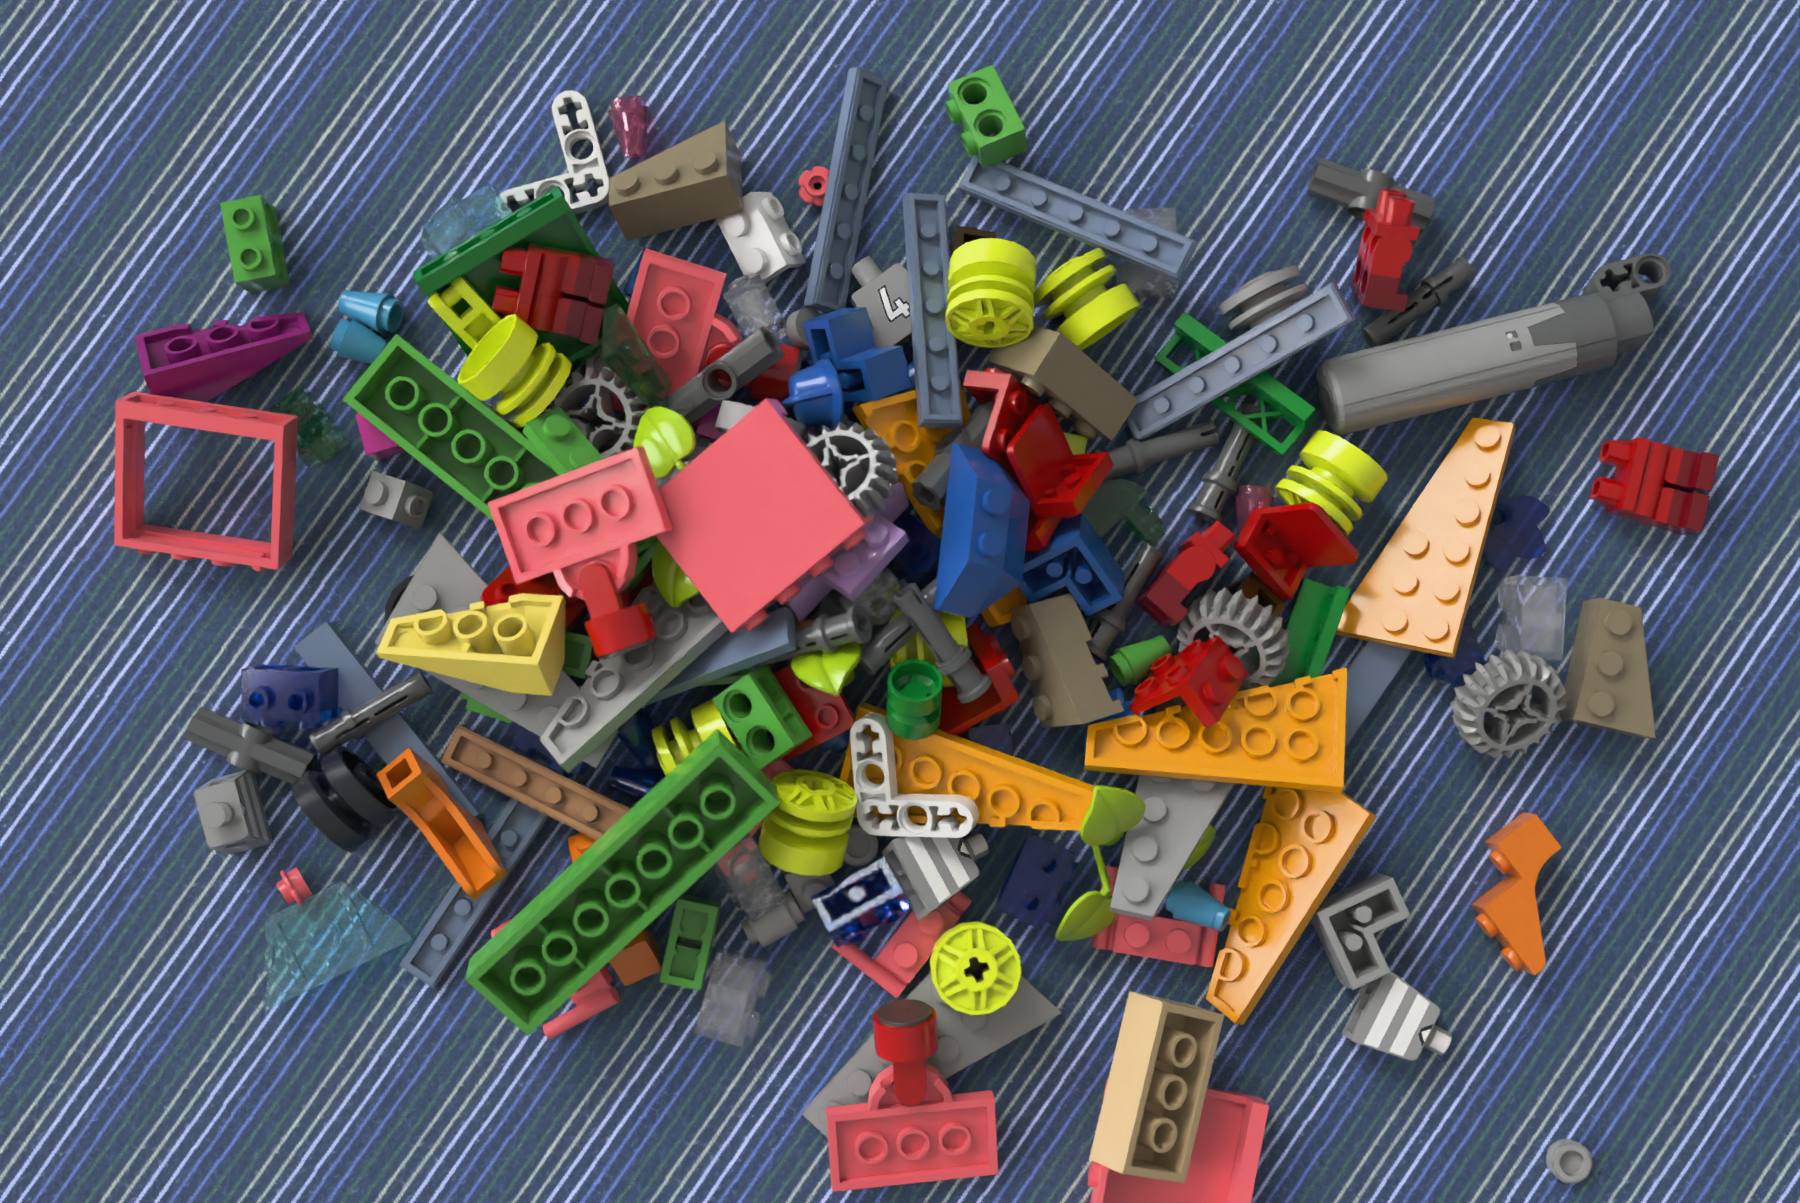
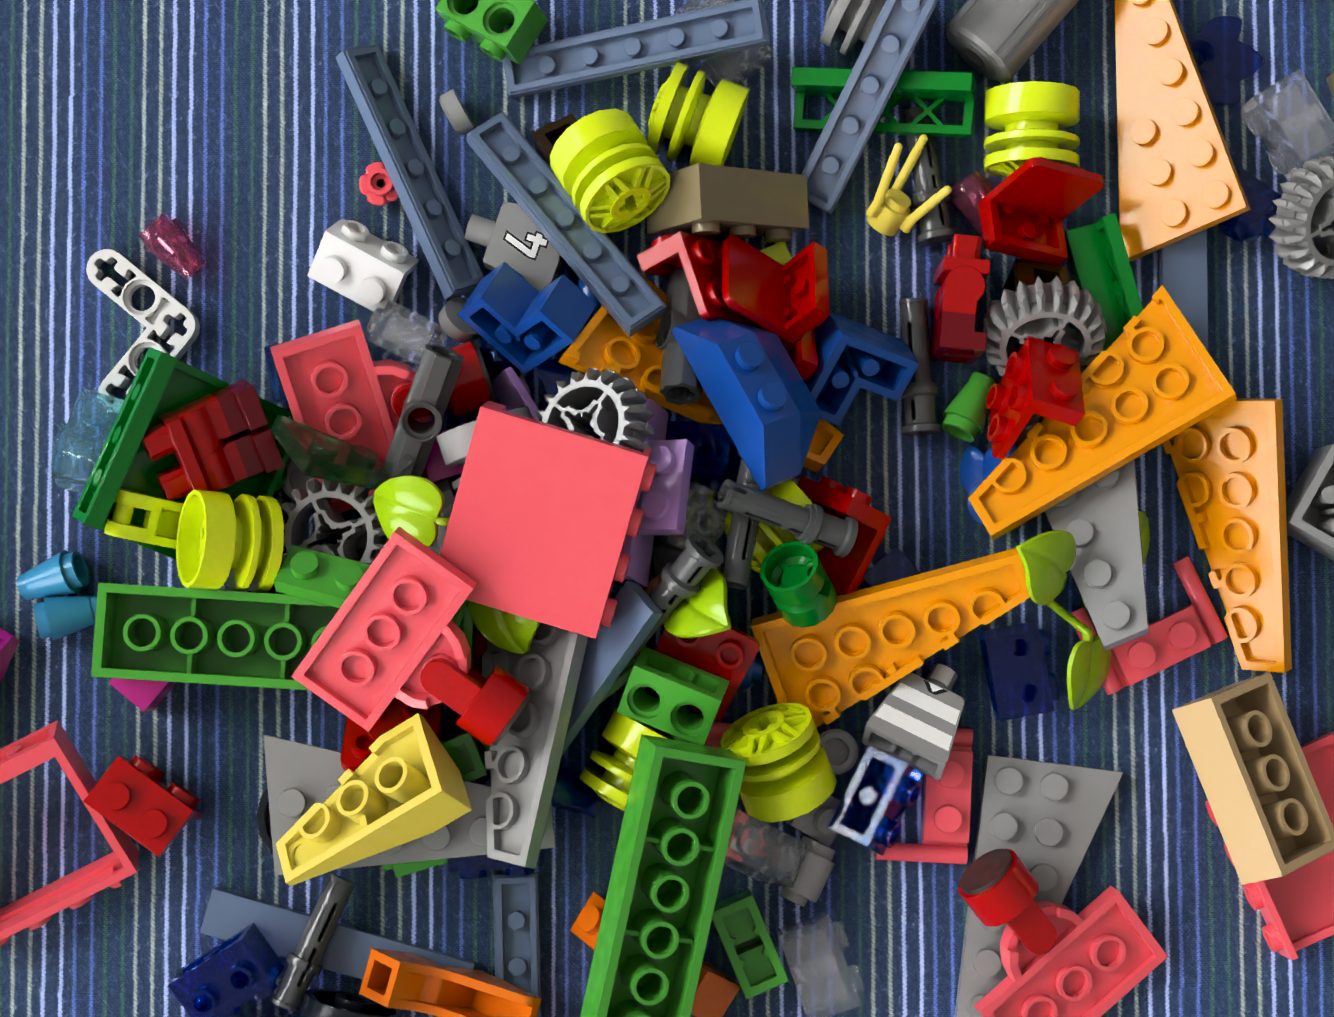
camera: 30 degrees left, 0 degrees up
clear green brick [270,383,350,469] -> none
light grey bracket [359,471,433,529] -> none
medium nougat tile [441,725,631,840] -> none
clear blue cone [608,765,666,802] -> none
dark tan wedge [609,121,743,241] -> none
blue piece [781,359,843,428] -> none
white beam [850,713,979,838] -> none
neon yellow wheel [930,921,1021,1015] -> none
dark tan wedge [1010,593,1124,728] -> none
clear green brick [1082,479,1166,546] -> none
dark grey pin [1093,420,1219,485] -> none
dark azure cone [1166,880,1231,932] -> none
none -> red bracket [83,755,204,857]
none -> light grey tile [439,88,475,136]
none -> light yellow plant [866,134,952,236]

